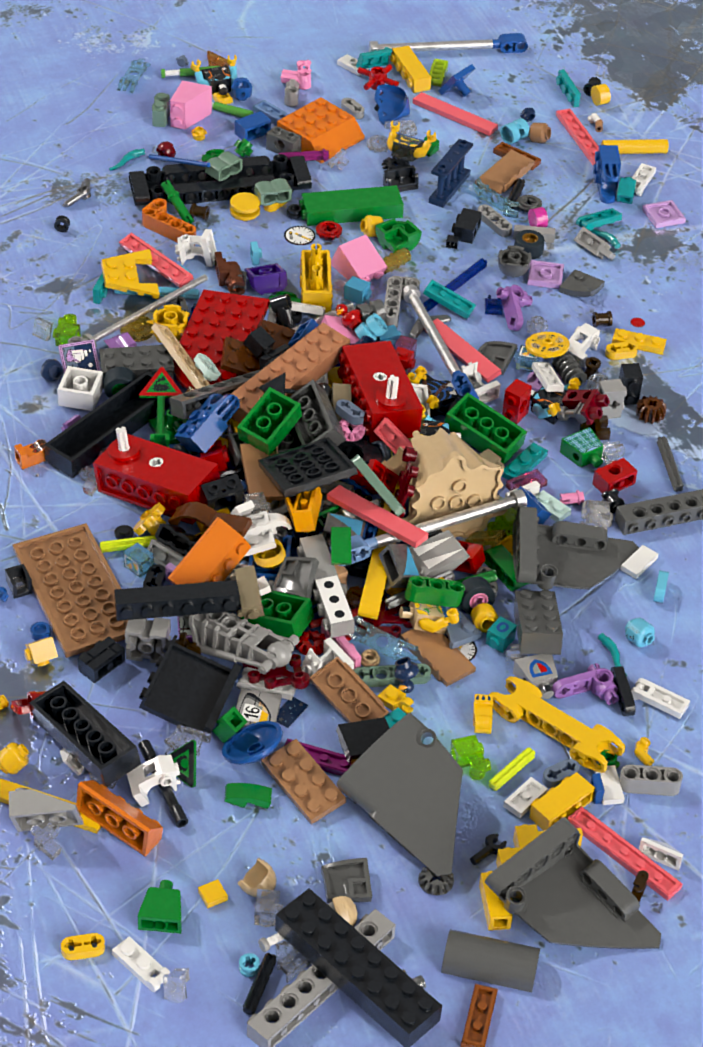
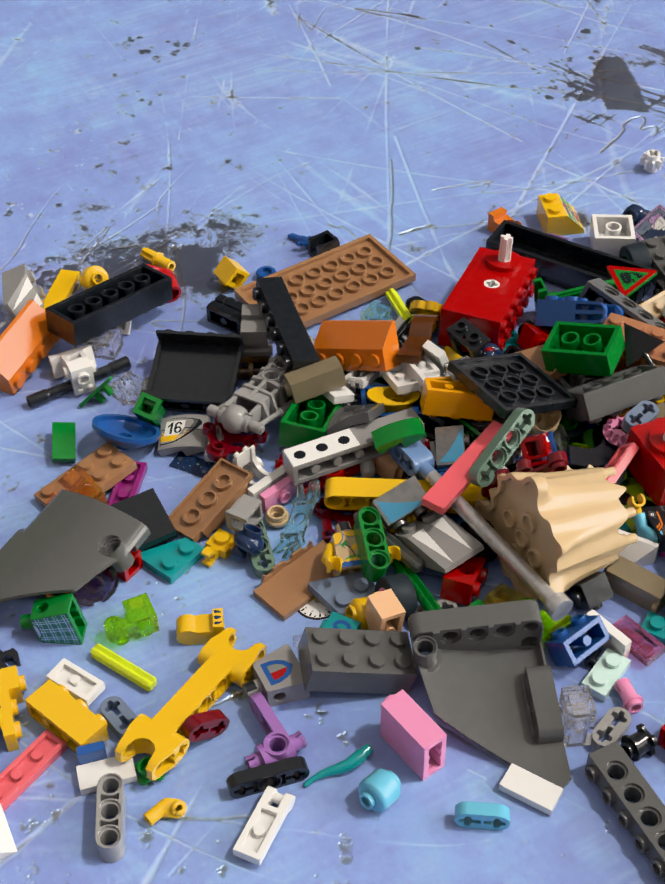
camera: 85 degrees right, 0 degrees up
none -> green torso [20,593,87,645]
none -> clear orange brick [58,464,109,505]
none -> dark red beam [181,709,230,742]
none -> light grey window [225,494,263,532]
none -> light nougat slope [365,589,406,631]
none -> bright pink brick [380,689,447,781]
none -> yellow slope [536,193,584,236]

